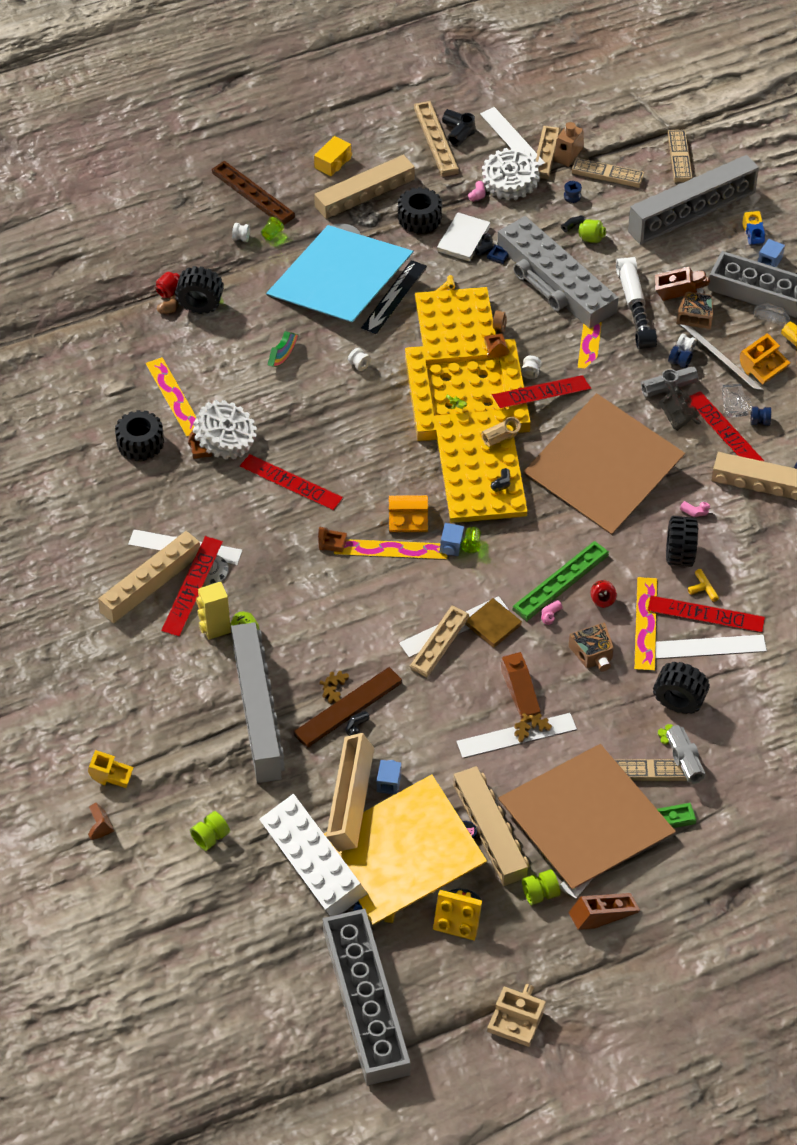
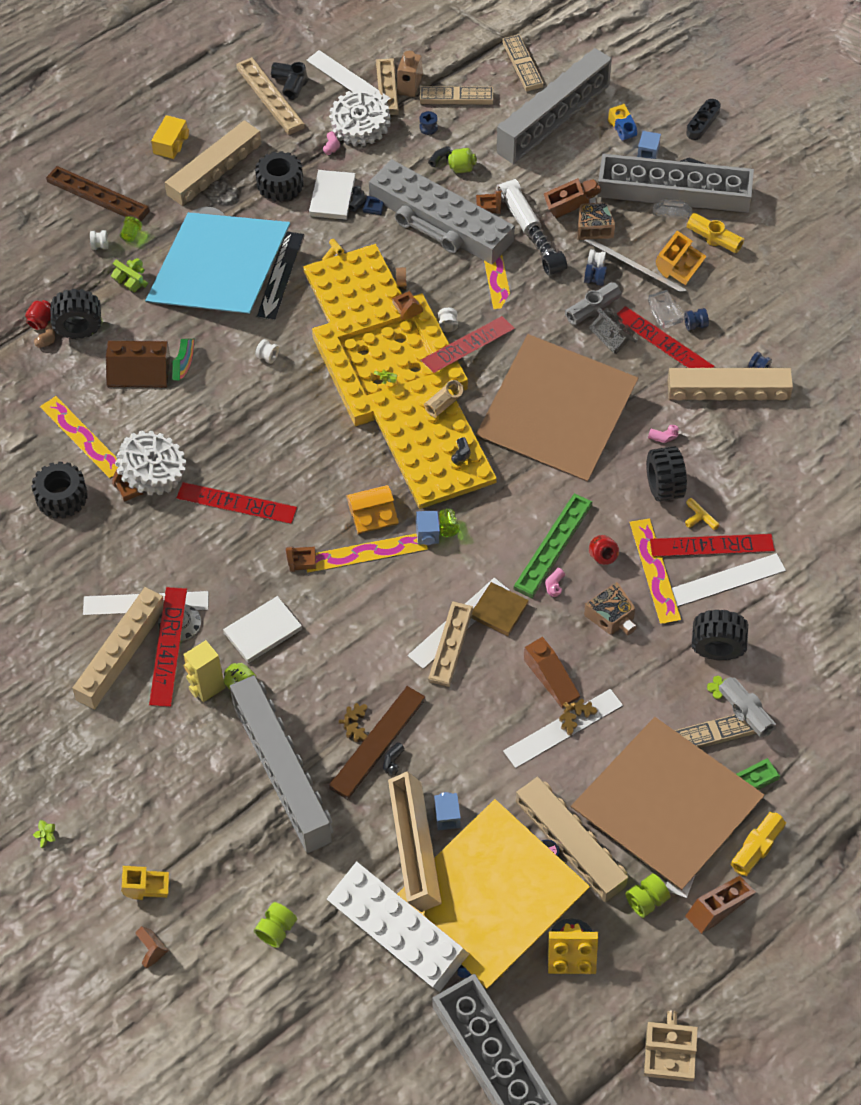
camera: 15 degrees left, 5 degrees up
none -> lime plant [33,820,55,848]
none -> reddish brown slope [106,341,170,388]
none -> lime hips [111,258,148,293]
none -> white tile [223,596,302,663]
none -> dark orange tile [476,191,501,214]
none -> yellow piece [731,812,786,876]

